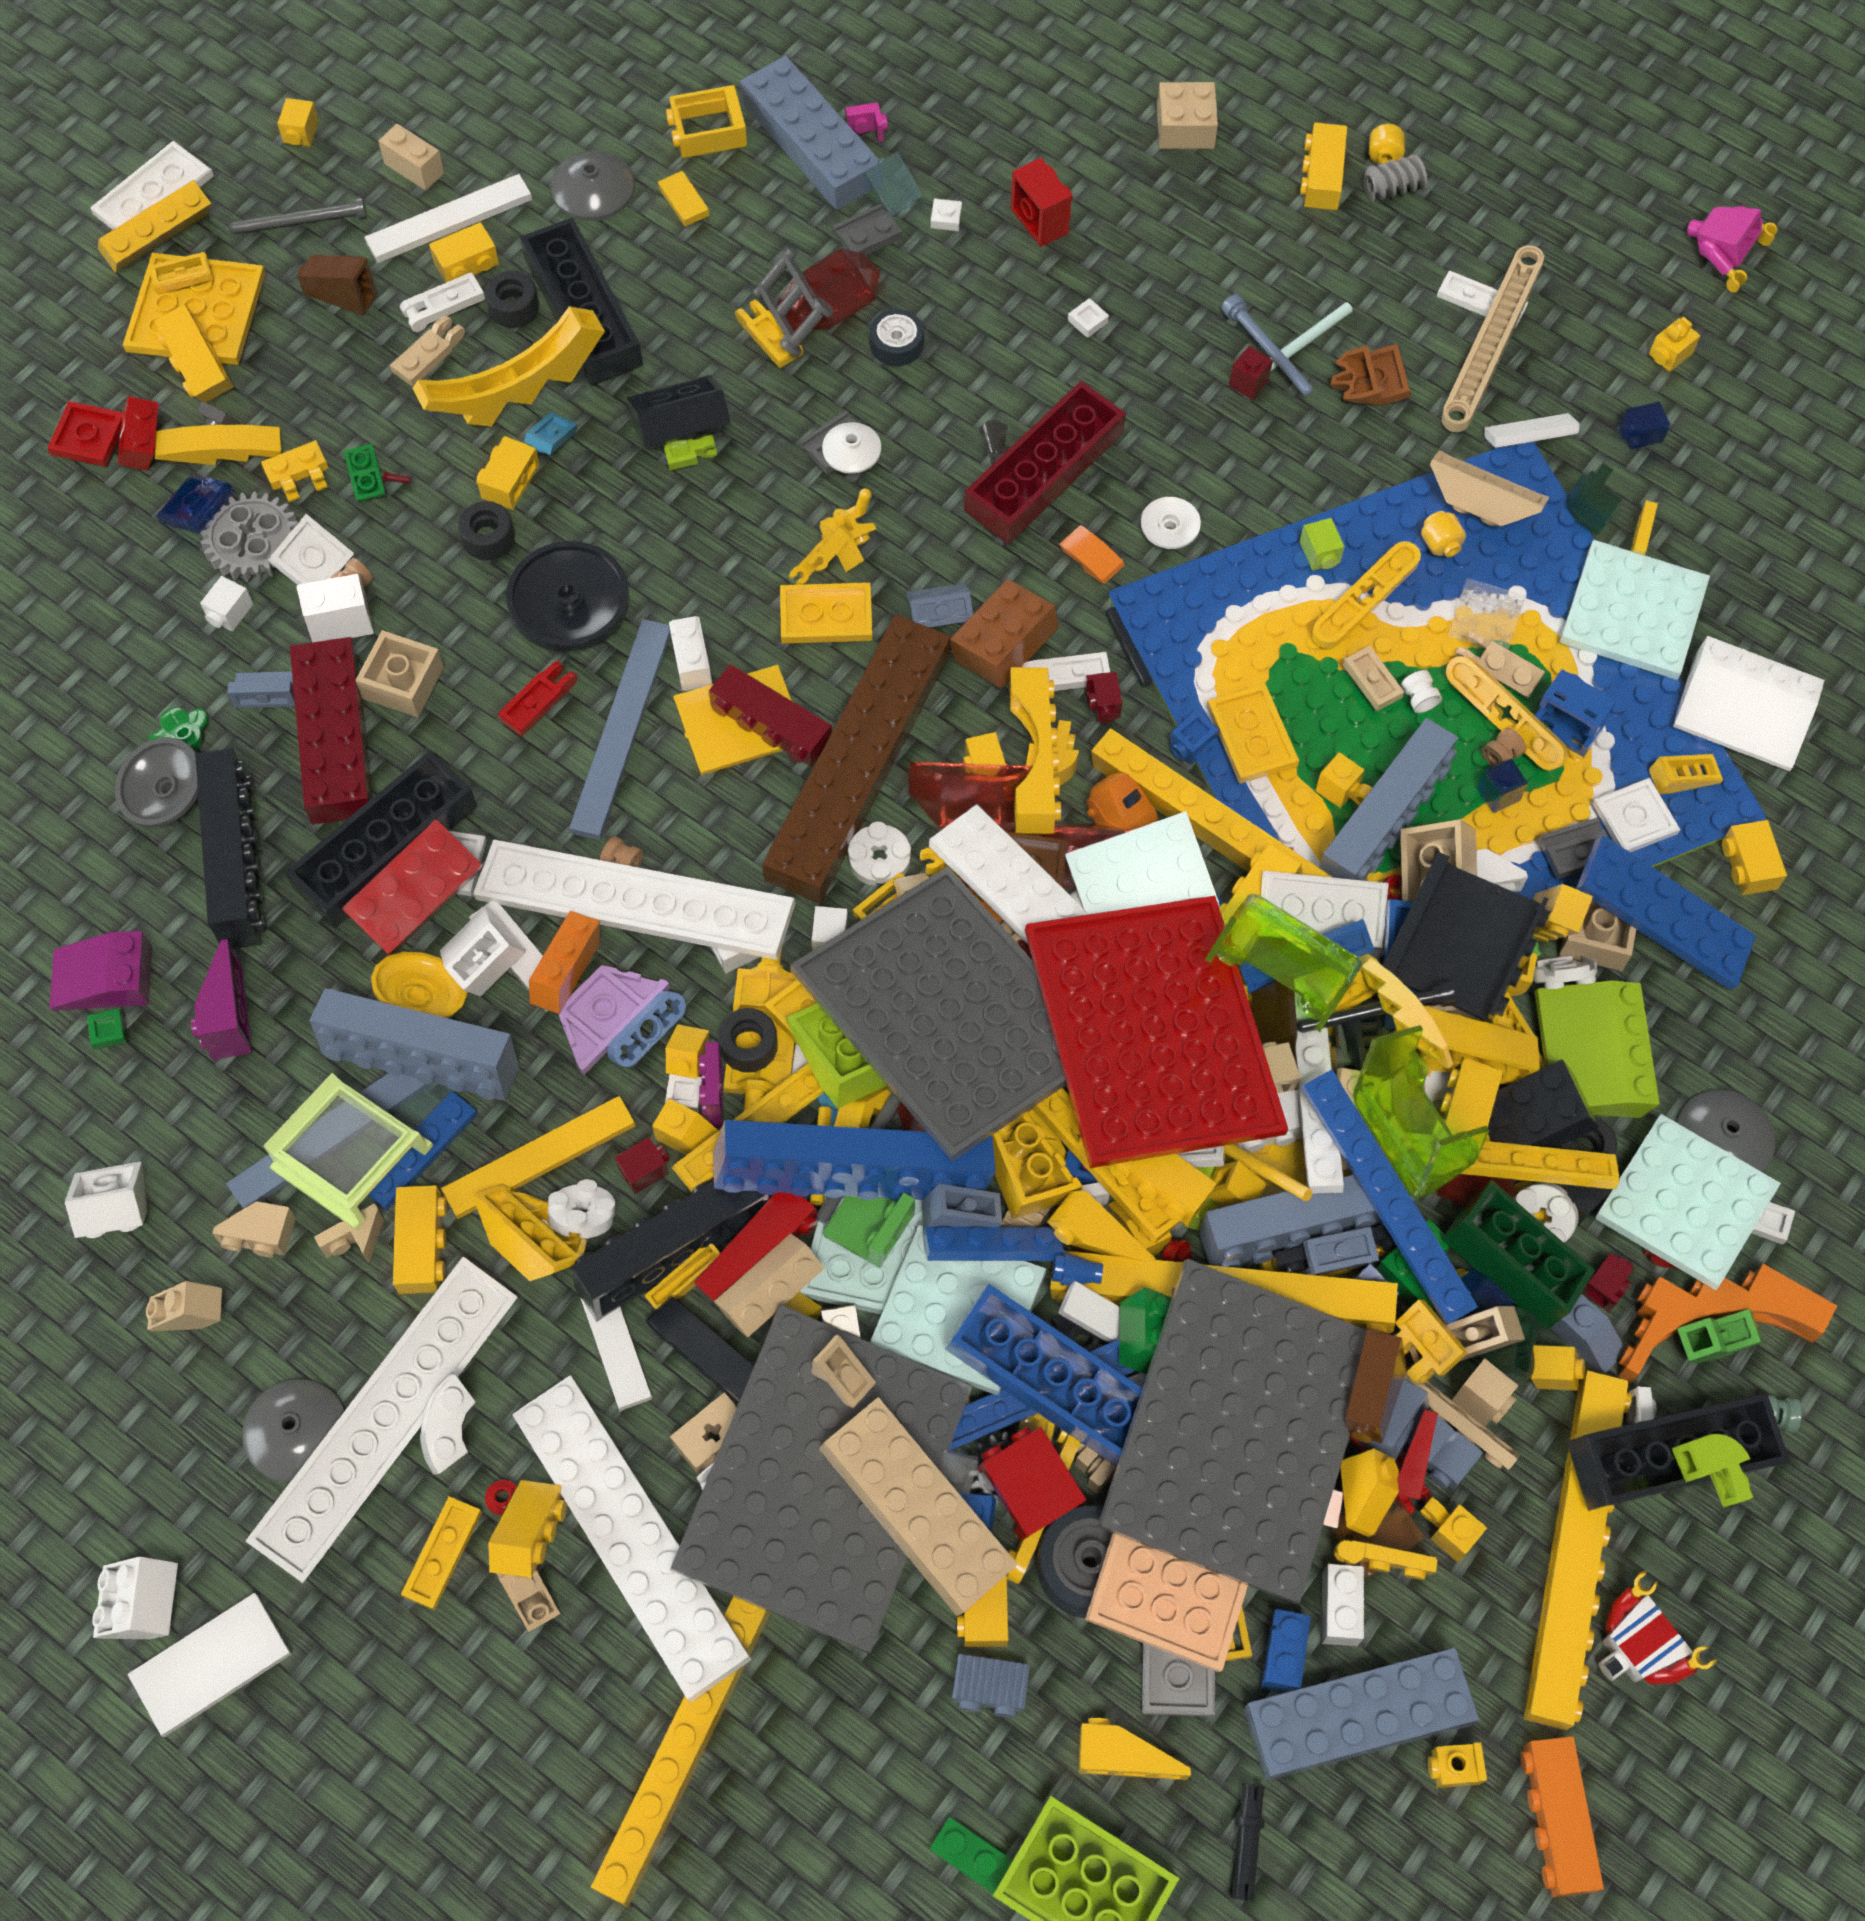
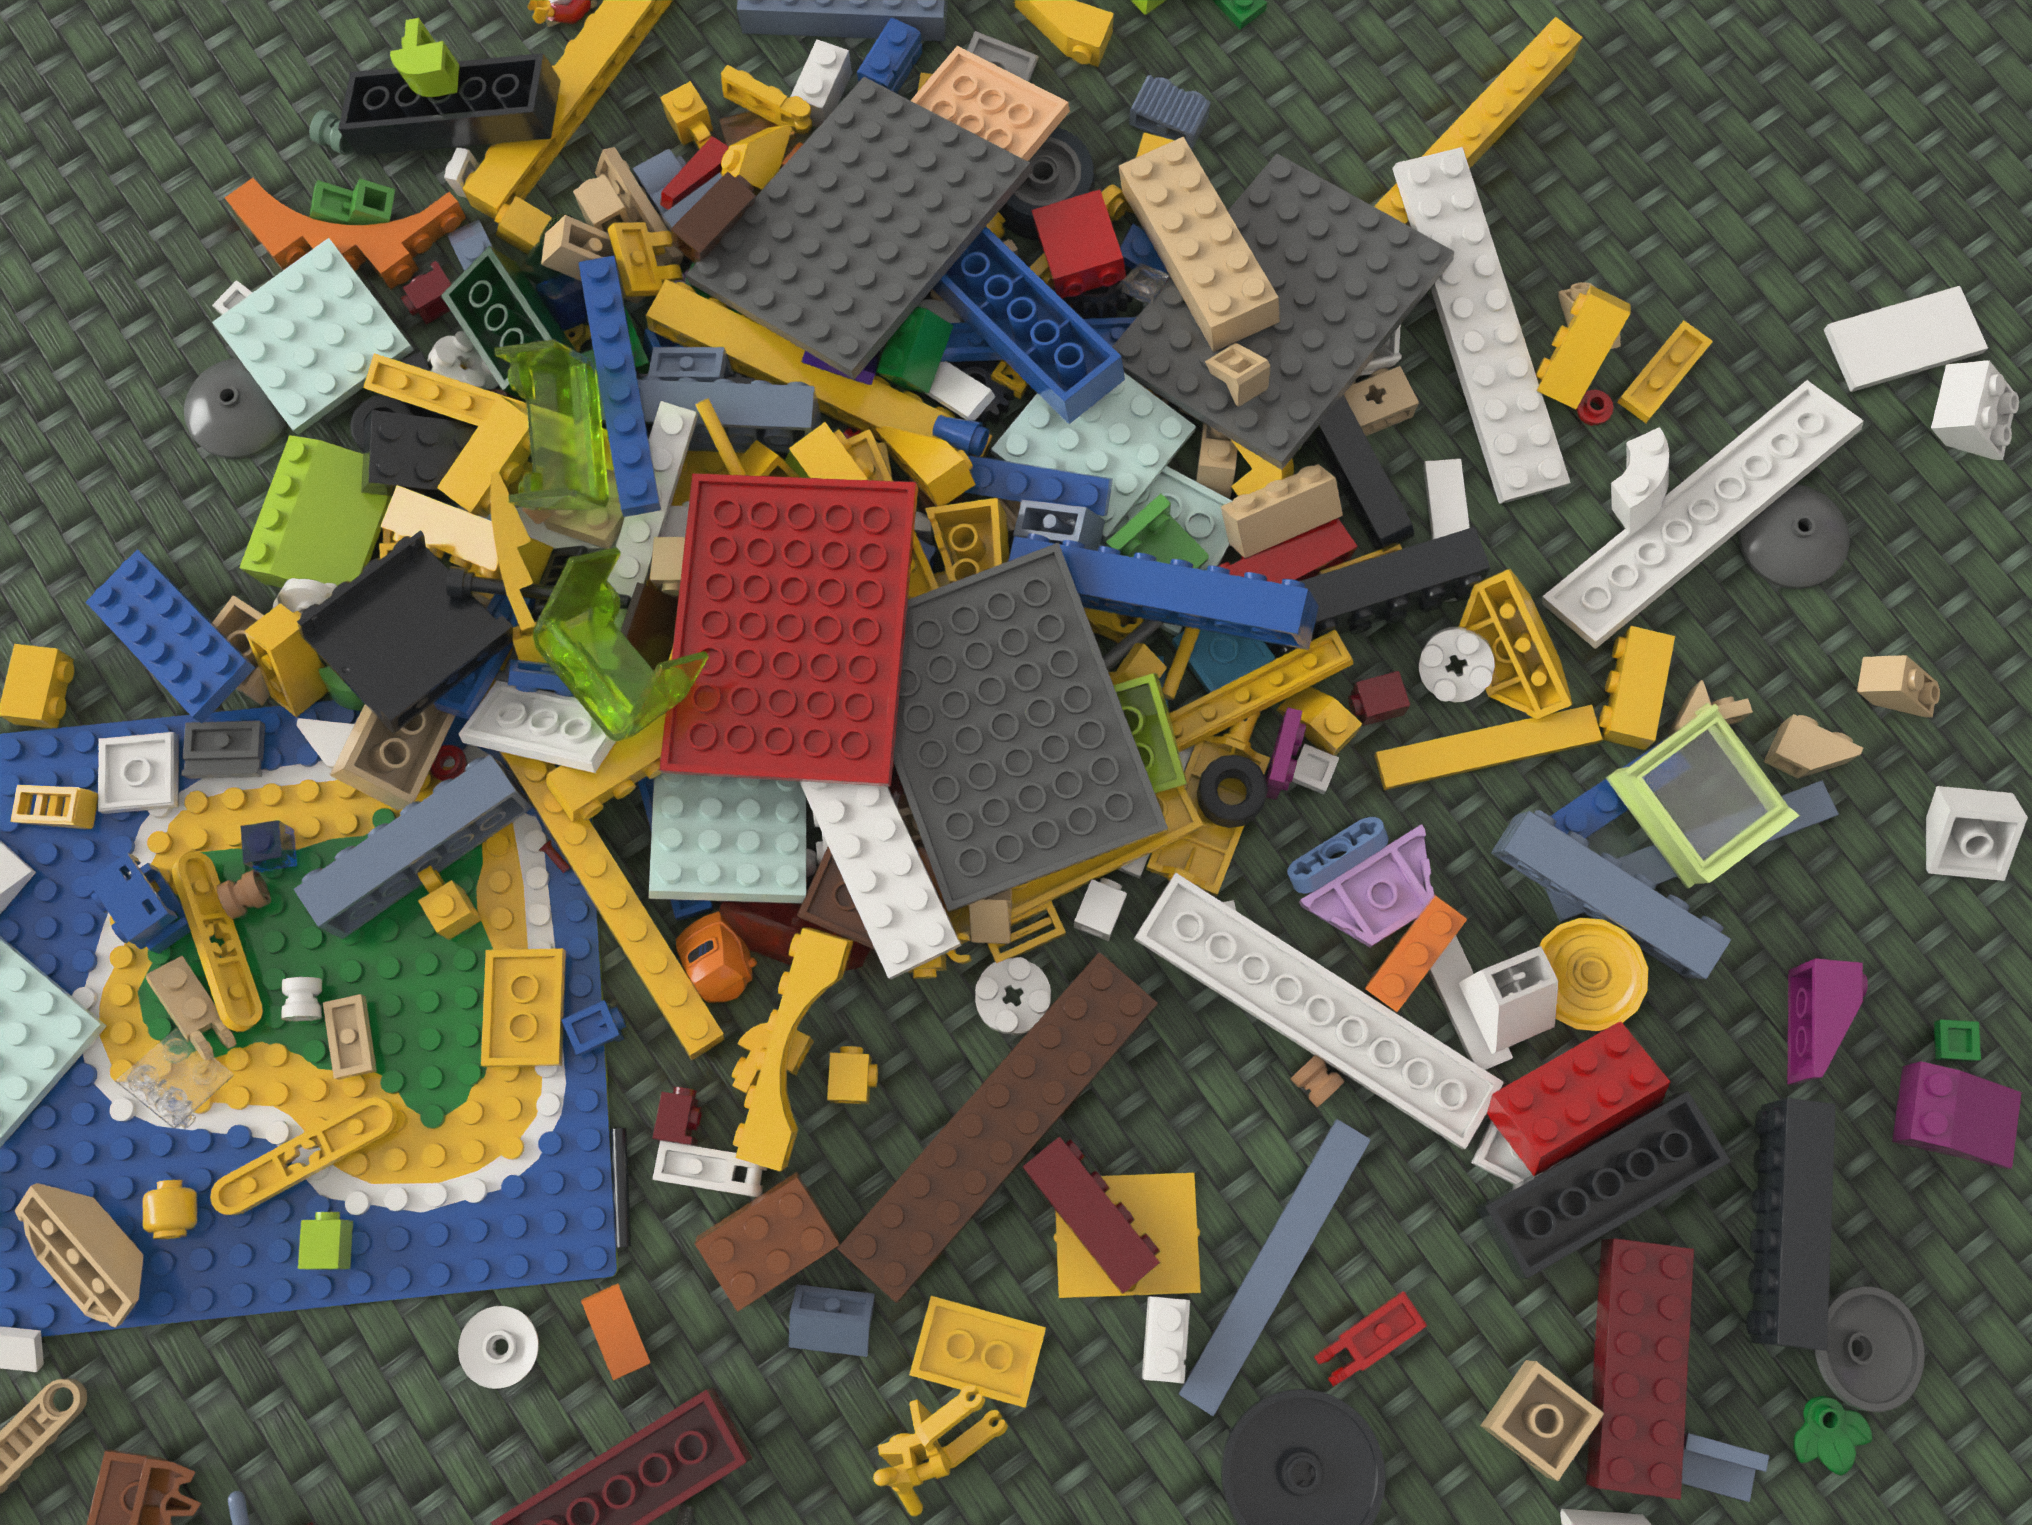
camera: 160 degrees left, 10 degrees up
yellow brick [666,1025,709,1079] -> none
clear red wedge [909,762,1033,829] -> none

